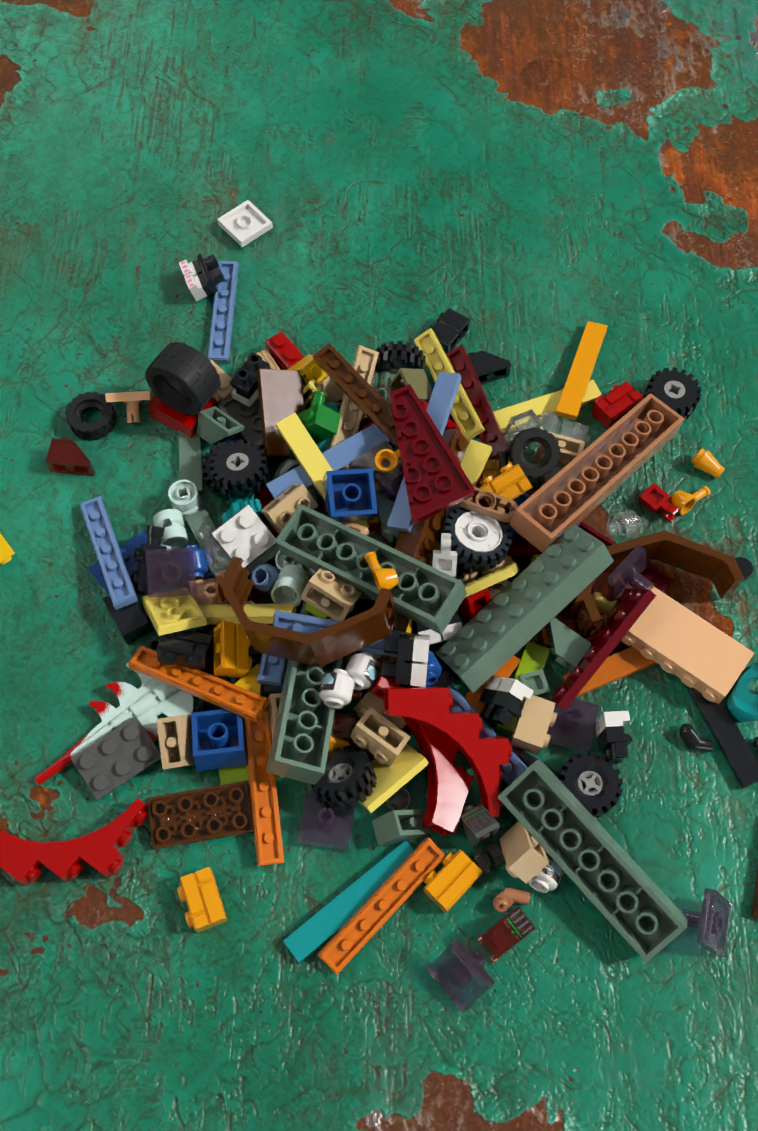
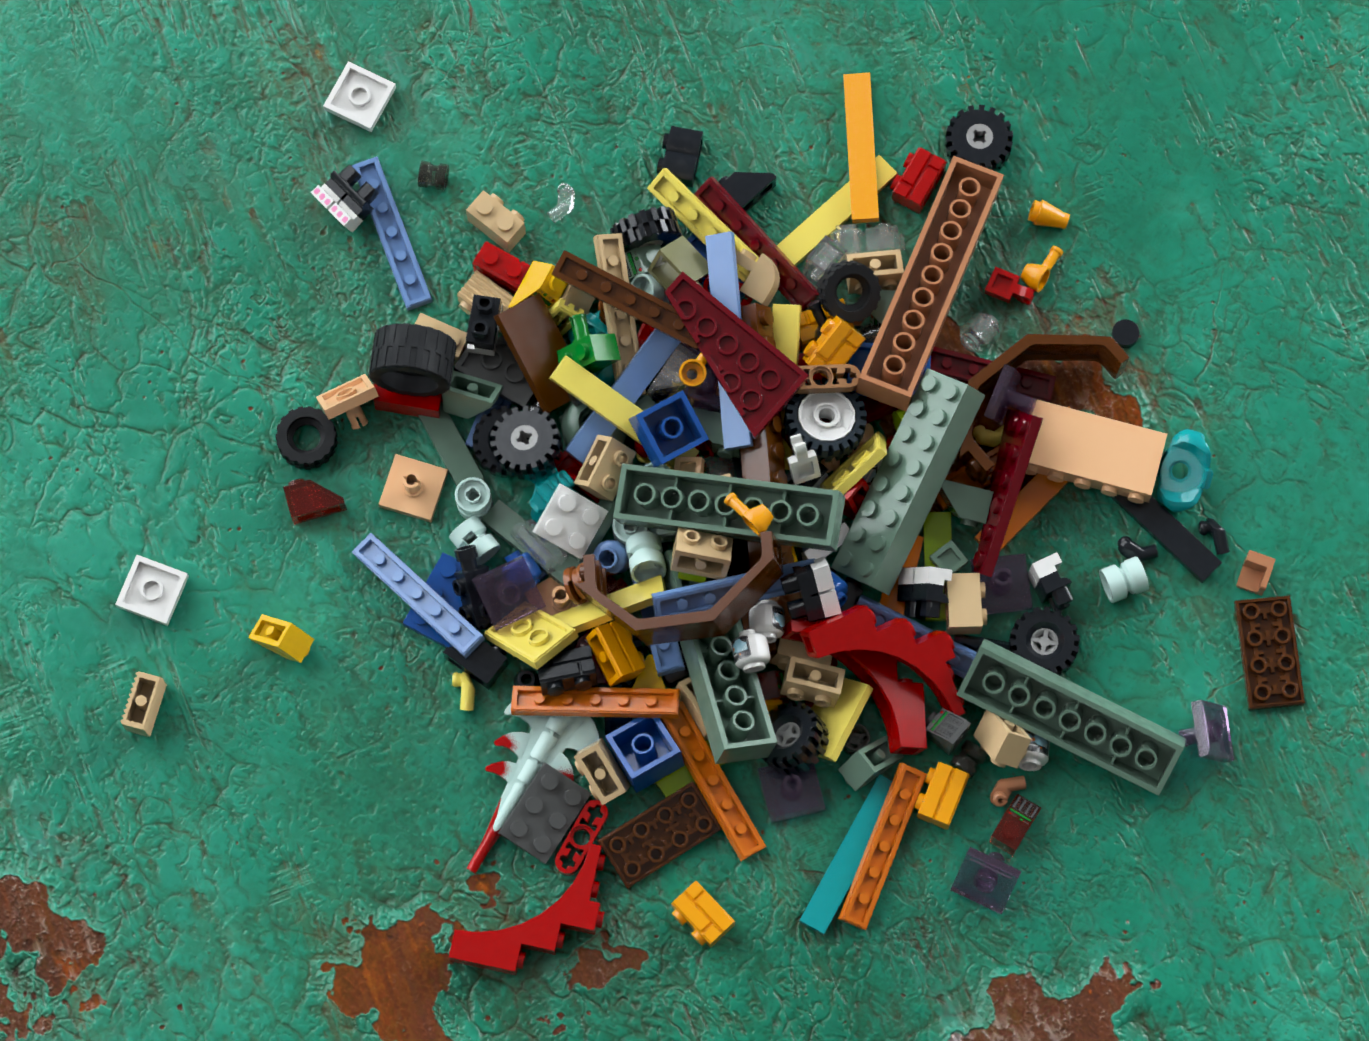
camera: 20 degrees left, 10 degrees up
none -> light nougat tile [378,454,448,523]
none -> clear smoke wheel [418,160,449,191]
none -> light yellow arm [452,671,475,711]
none -> tan brick [466,190,526,253]
none -> clear arm [547,183,575,223]
none -> red beam [555,800,608,876]
none -> tan brick [736,248,780,306]
none -> light aqua wheel [1099,556,1149,603]

